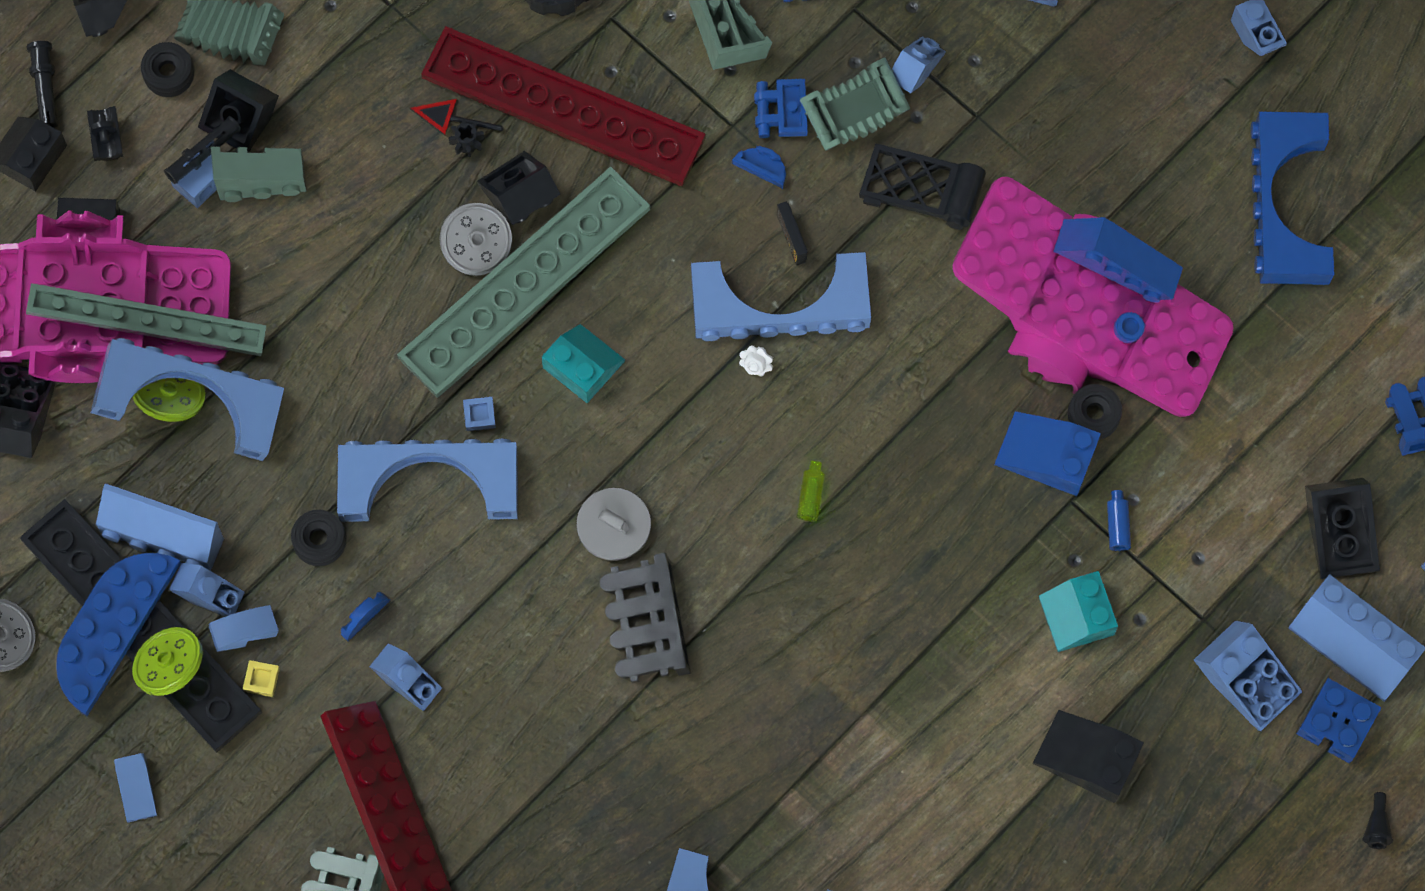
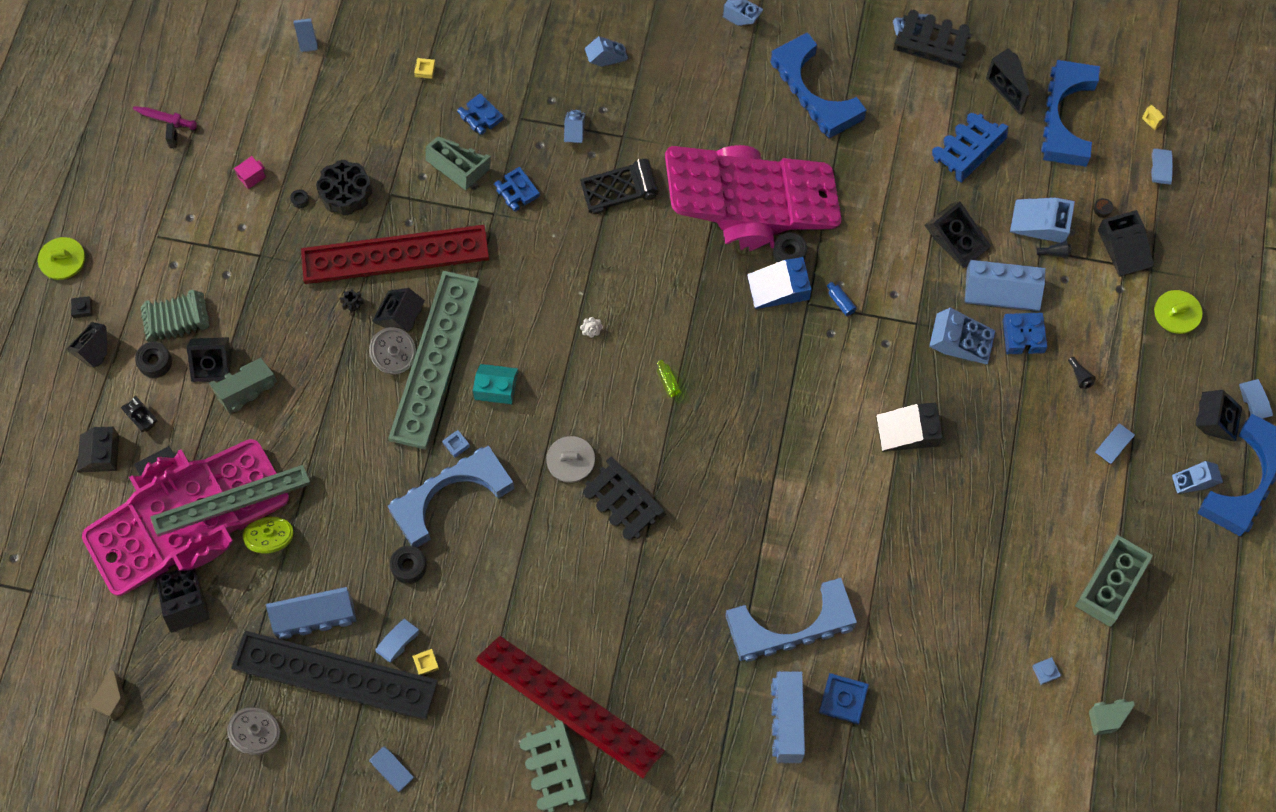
camera: 30 degrees left, 5 degrees down
black pin [26,41,58,128] -> none
blue plate [56,553,181,716] -> none
medium blue arch [90,338,284,461] -> none
lime shield [132,627,203,696] -> none
black pin [164,116,241,184] -> none
medium blue slope [169,563,245,617] -> none
medium blue slope [171,140,217,209] -> none
blue tile [341,592,390,641] -> none
medium blue slope [369,644,442,711] -> none
piece [410,99,503,135] -> none
medium blue arch [691,252,871,341] -> none
blue tile [732,146,786,189] -> none
black tile [776,201,808,266] -> none
sand green piece [800,58,911,151] -> none
teal slope [1039,571,1118,652] -> none
blue wedge [1053,217,1183,303] -> none
blue tile [1114,312,1145,343] -> none

